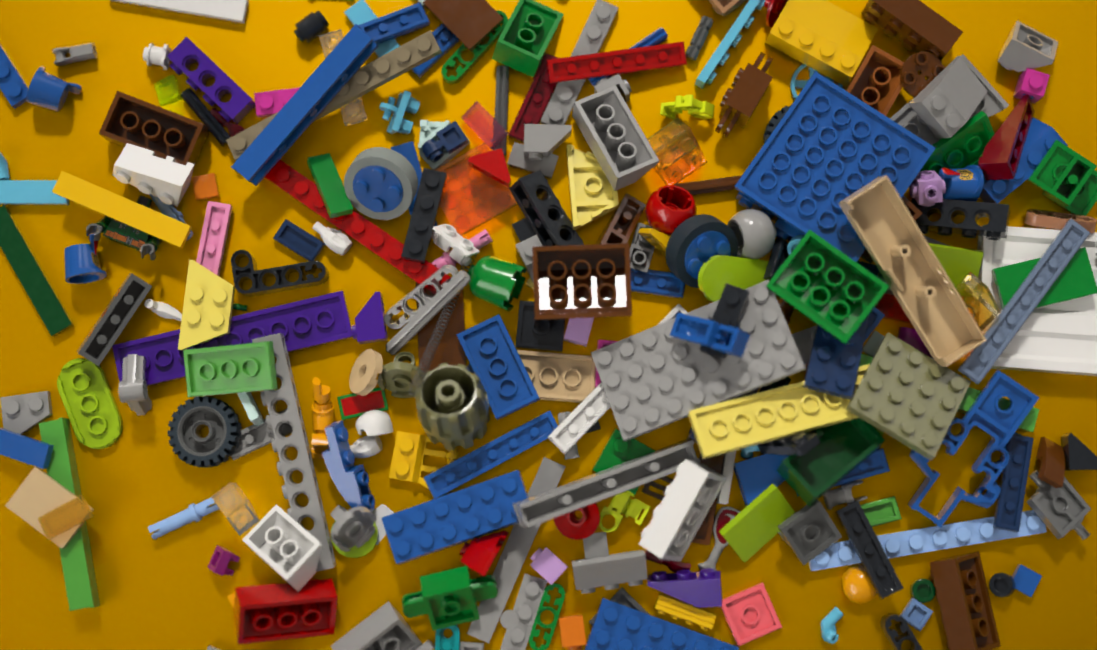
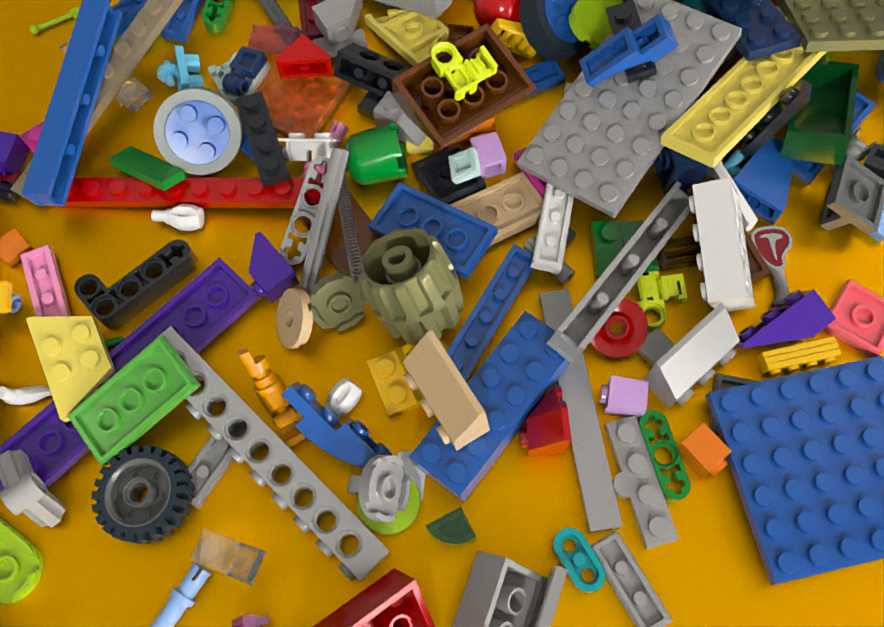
camera: 30 degrees left, 15 degrees down
light aqua tile [237,392,264,426] -> none
white slope [242,505,323,591] -> none
dark blue tile [273,219,326,261] -> none
black brick [294,10,329,44] -> none
red tile [337,387,389,420] -> none
white hair [355,410,393,436] -> none
green brick [402,566,498,630] -> none
dark red piece [645,550,691,573] -> none
lime tile [719,483,796,563] -> none
none -> tan slope [403,330,490,451]
none -> clear green brick [426,507,476,548]
none -> neon yellow piece [431,42,498,101]
none -> light aqua tile [448,147,481,185]

